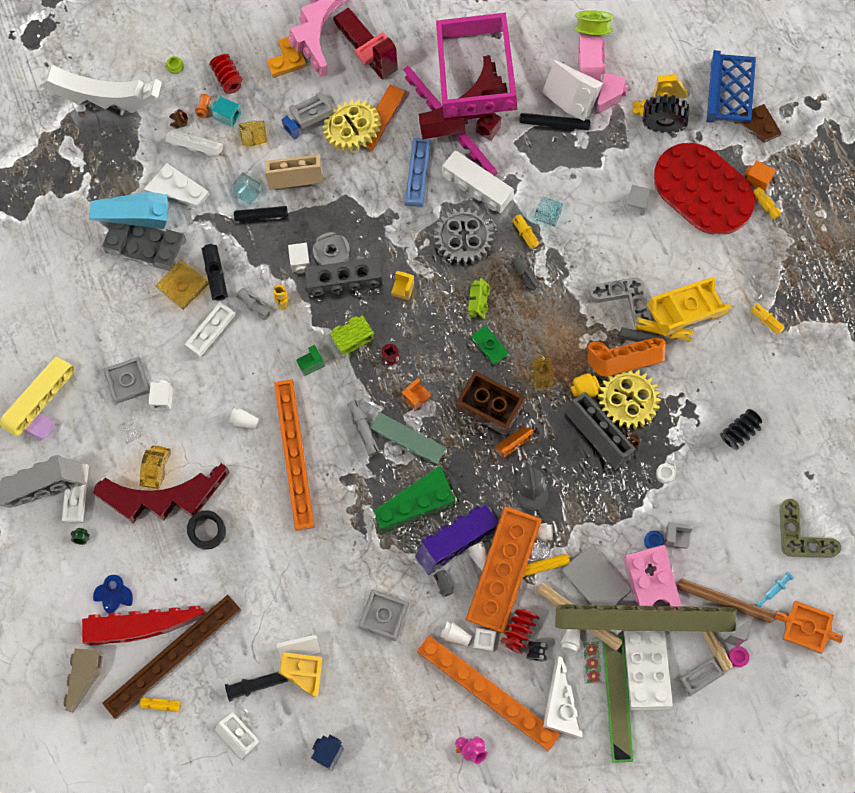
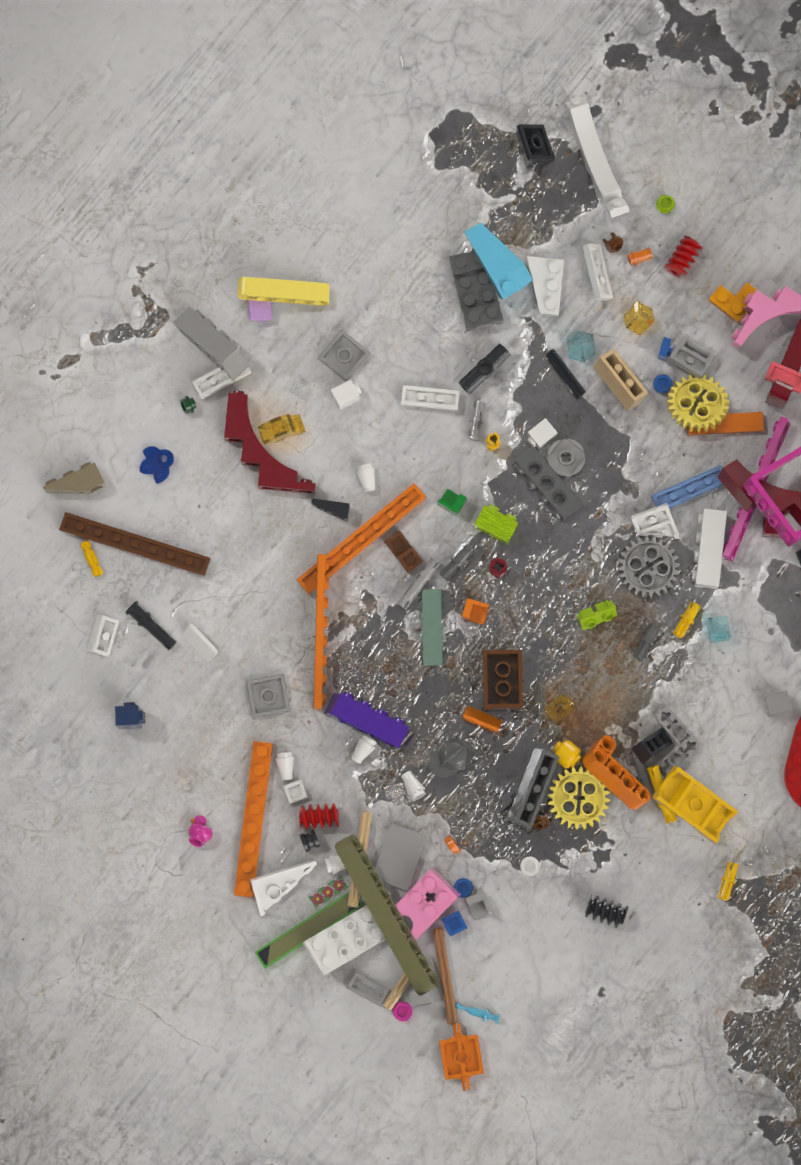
camera: 60 degrees right, 10 degrees up
red slope [82,606,206,646] -> none
clear yellow plate [155,260,209,310] -> none
black tyre [187,510,226,550] -> none
teal brick [211,96,241,127] -> none
yellow wing [279,652,322,697] -> none
green wedge [374,465,455,534] -> none
yellow panel [391,271,415,300] -> none
dark grey pin [433,570,454,597] -> none
orange tile [465,506,542,634] -> none
green plate [471,325,509,366] -> none
yellow axle [523,553,570,577] -> none
olive beam [780,499,841,558] -> none
none -> black slope [311,498,350,521]
none -> orange plate [313,554,329,709]
none -> reddish brown slope [384,530,423,573]
none -> dark grey axle [440,546,473,580]
none -> blue plate [441,911,467,937]
none -> orange tile [444,835,461,854]
none -> black slope [516,124,555,168]
none -> white wing [631,503,680,539]
none -> black slope [632,728,673,763]
none -> blue tile [653,374,672,394]

